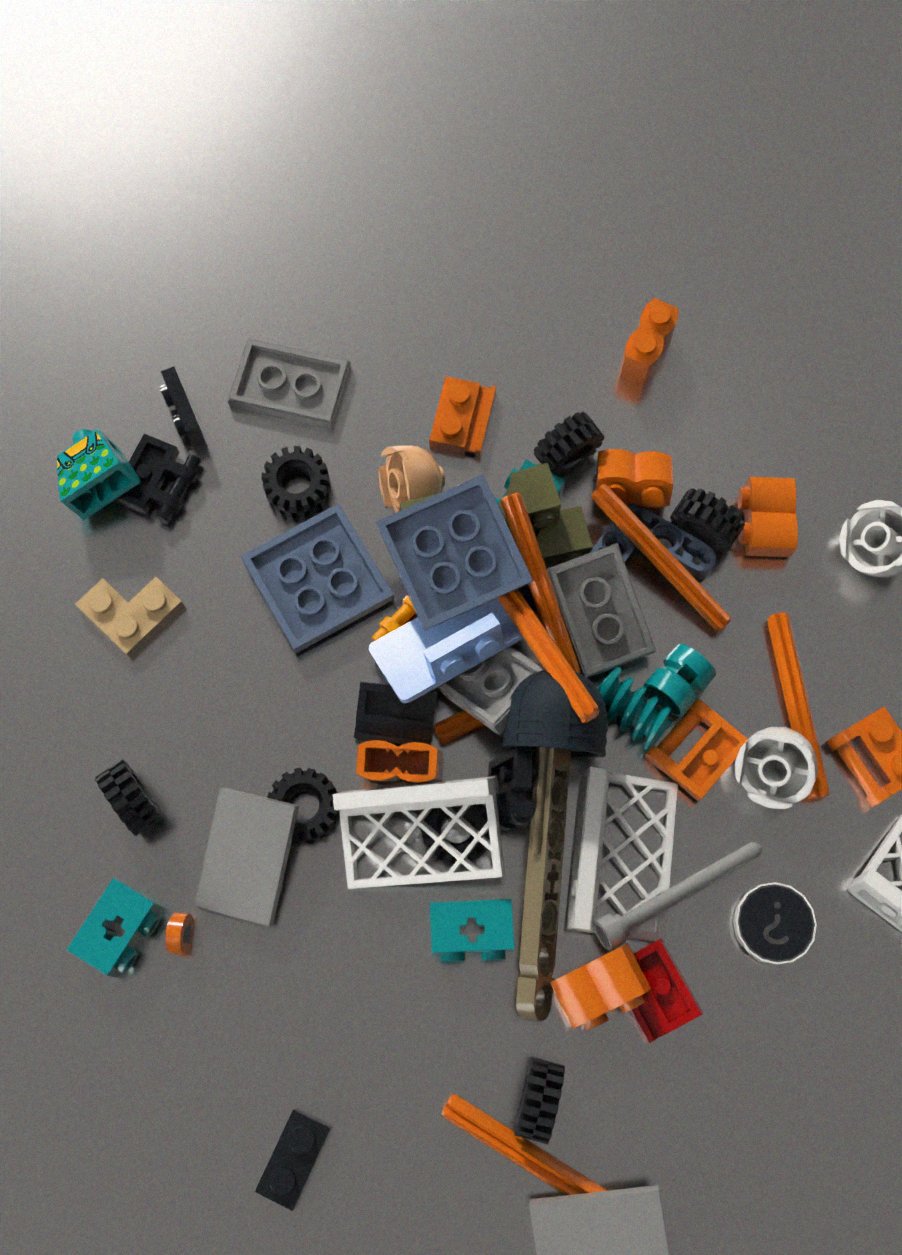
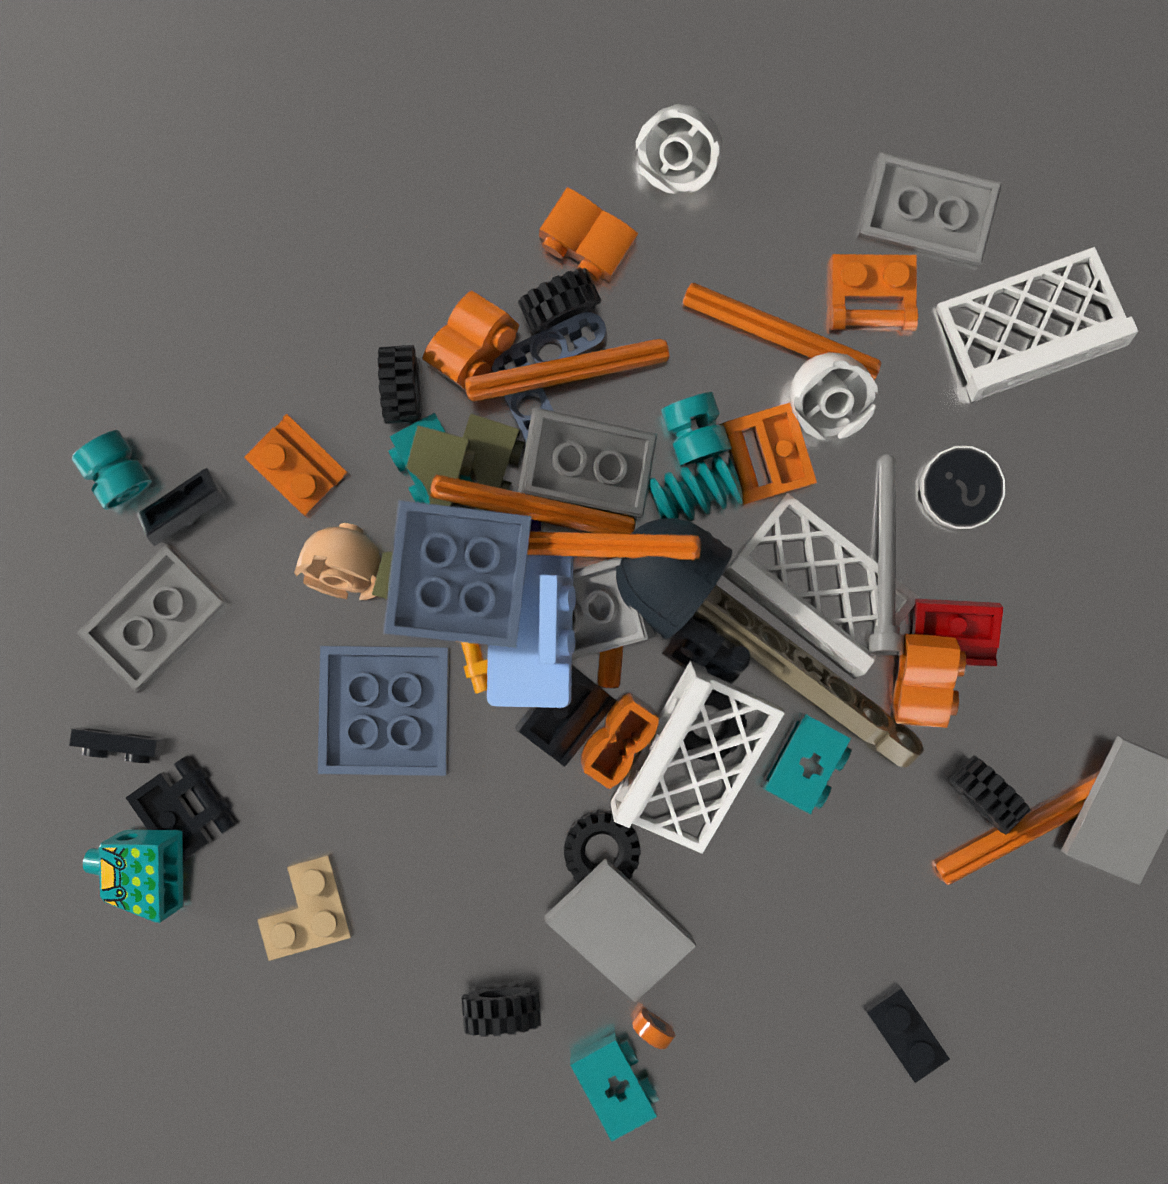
camera: 60 degrees left, 15 degrees up
black tyre [261,446,331,518] -> none
orange brick [620,298,679,386] -> none
none -> teal wheel [72,430,152,510]
none -> black plate [137,468,225,546]

